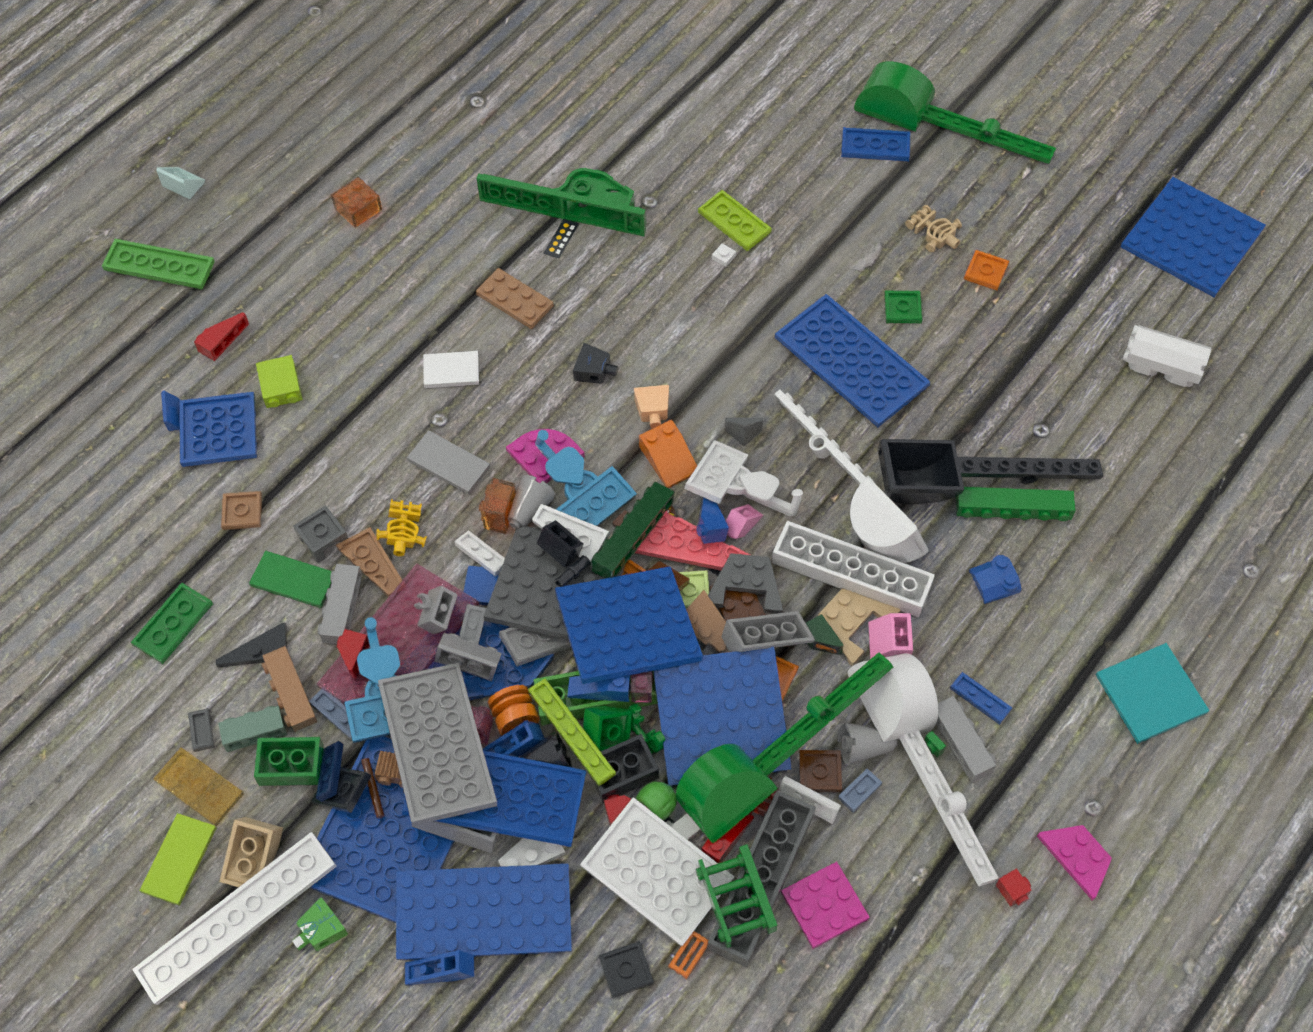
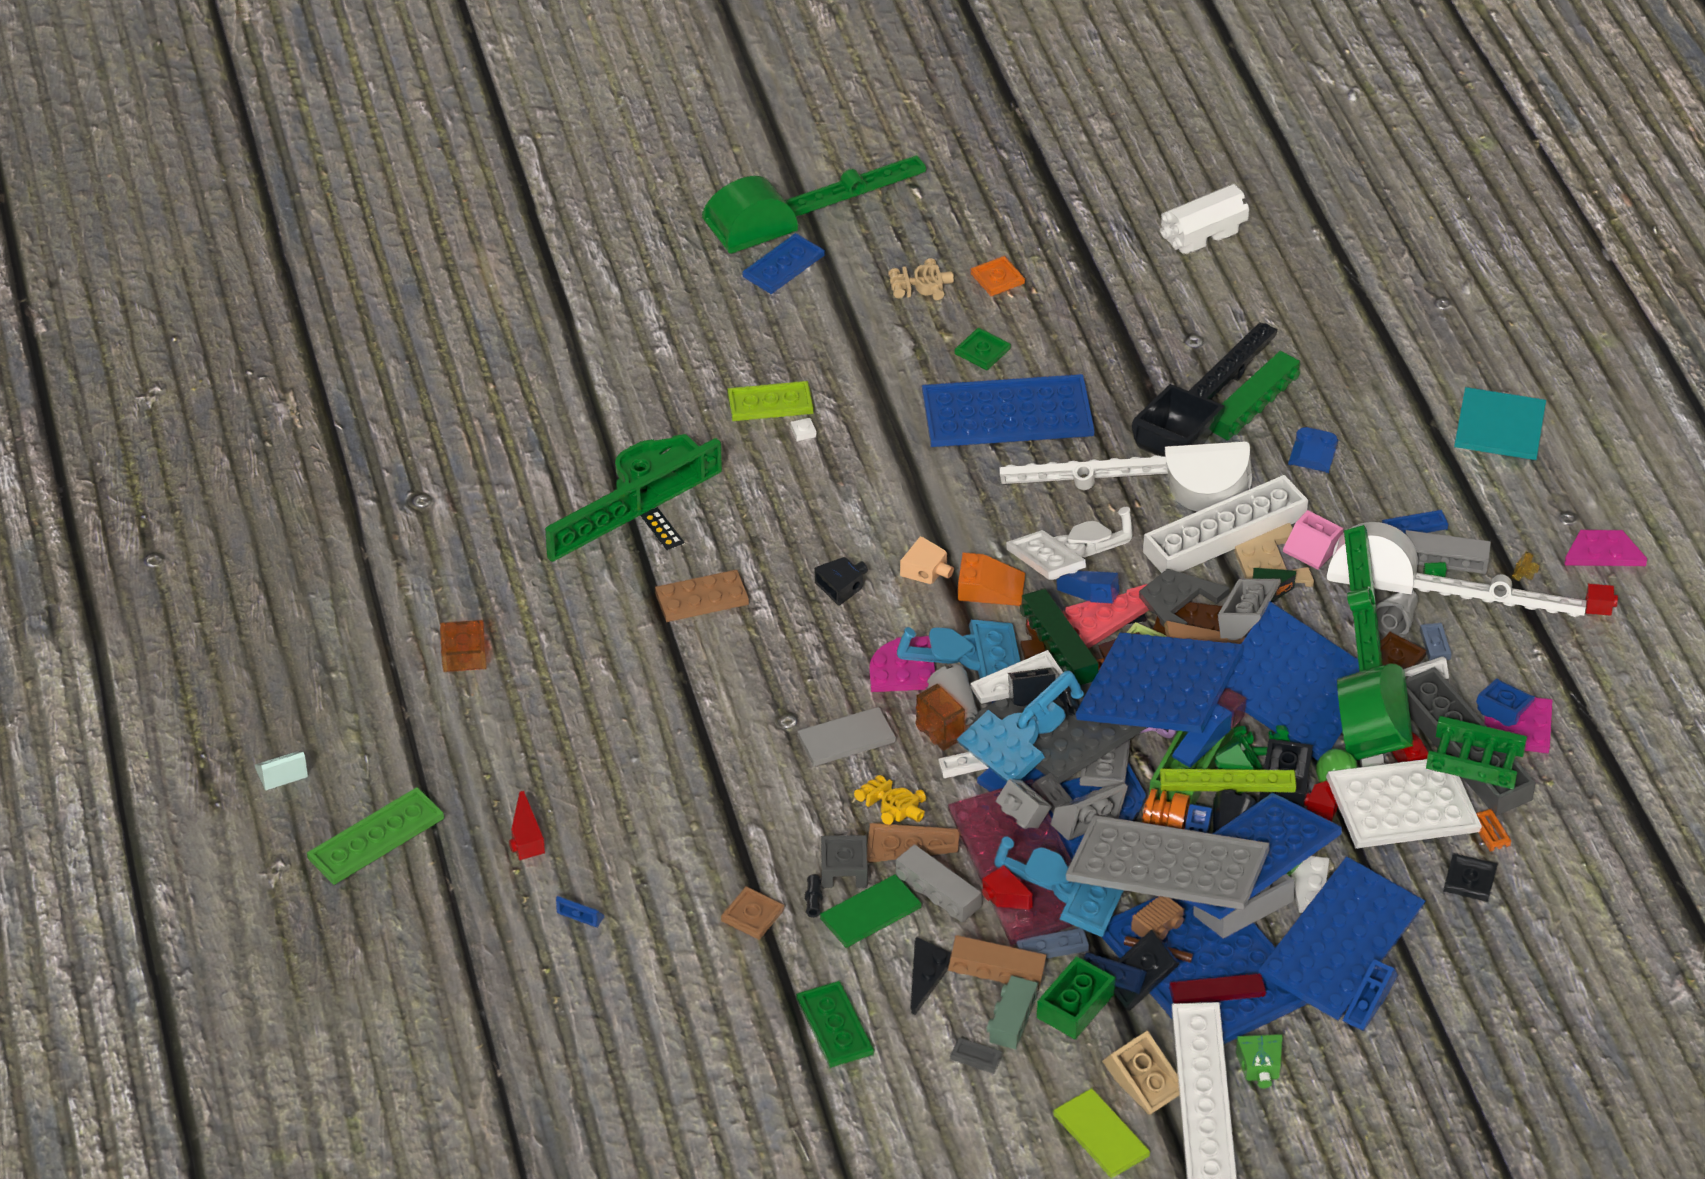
camera: 55 degrees left, 15 degrees down
clear yellow tile [153,747,244,826] -> none
blue plate [180,392,257,467] -> none
lime brick [256,355,303,408] -> none
white tile [423,351,479,388] -> none
dark grey slope [725,418,763,446] -> none
bright pink slope [726,504,763,539] -> none
blue plate [1120,177,1266,298] -> none
none -> black pin [805,874,823,918]
none -> dark azure plate [957,671,1084,783]
none -> dark red tile [1169,973,1266,1004]
none -> blue slope [1476,678,1535,726]
none -> clear yellow tile [1512,551,1540,581]

